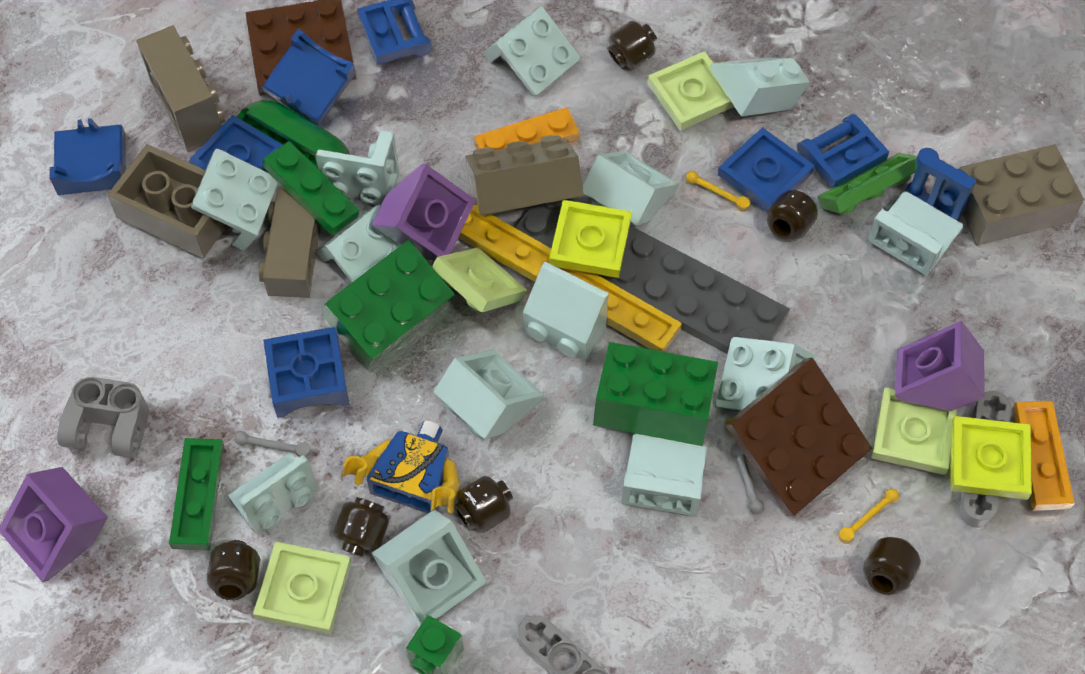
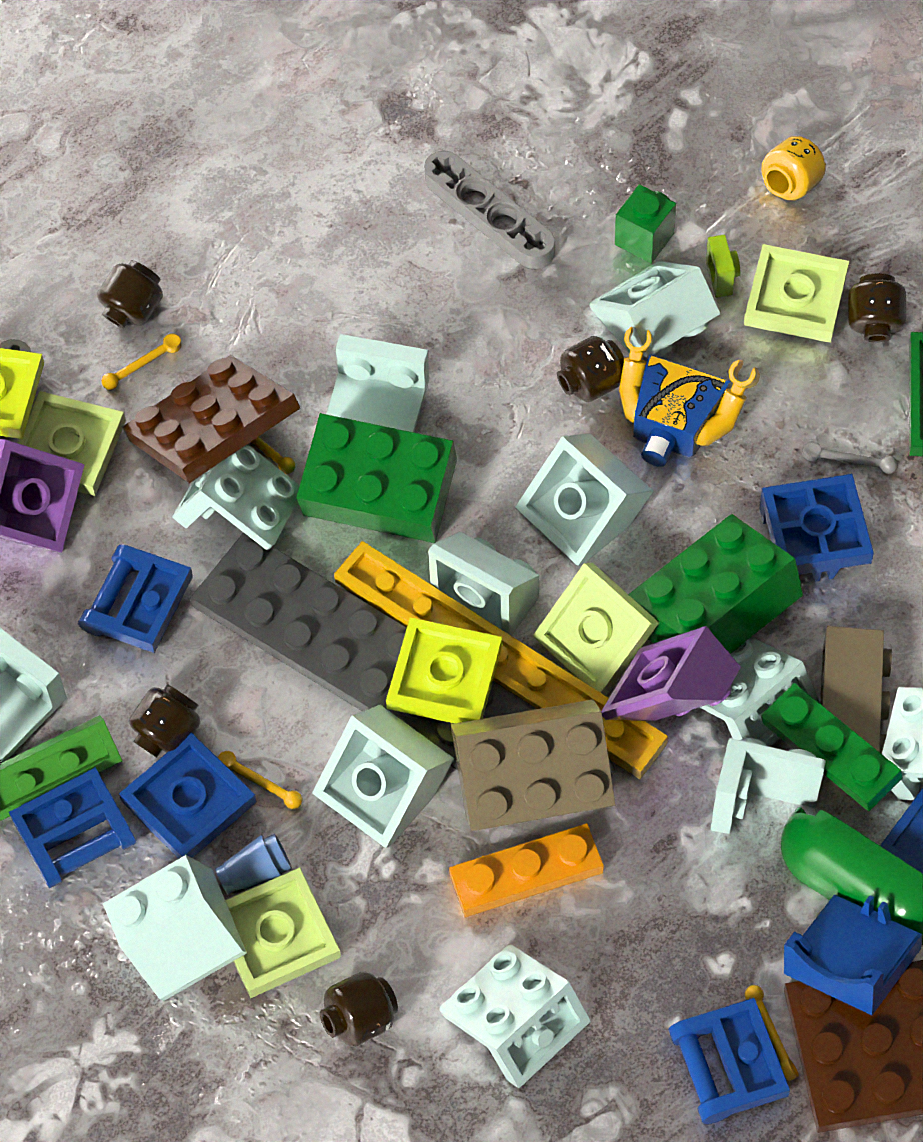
camera: 175 degrees left, 0 degrees up
light aqua bracket [228,452,318,534] -> none
dark brown head [334,497,389,557] -> none
light grey hinge [730,443,764,514] -> none
none -> blue plate [78,544,193,653]
none -> medium blue cone [215,834,292,894]
none -> lime plate [706,234,741,298]
none -> yellow hinge [744,985,799,1081]

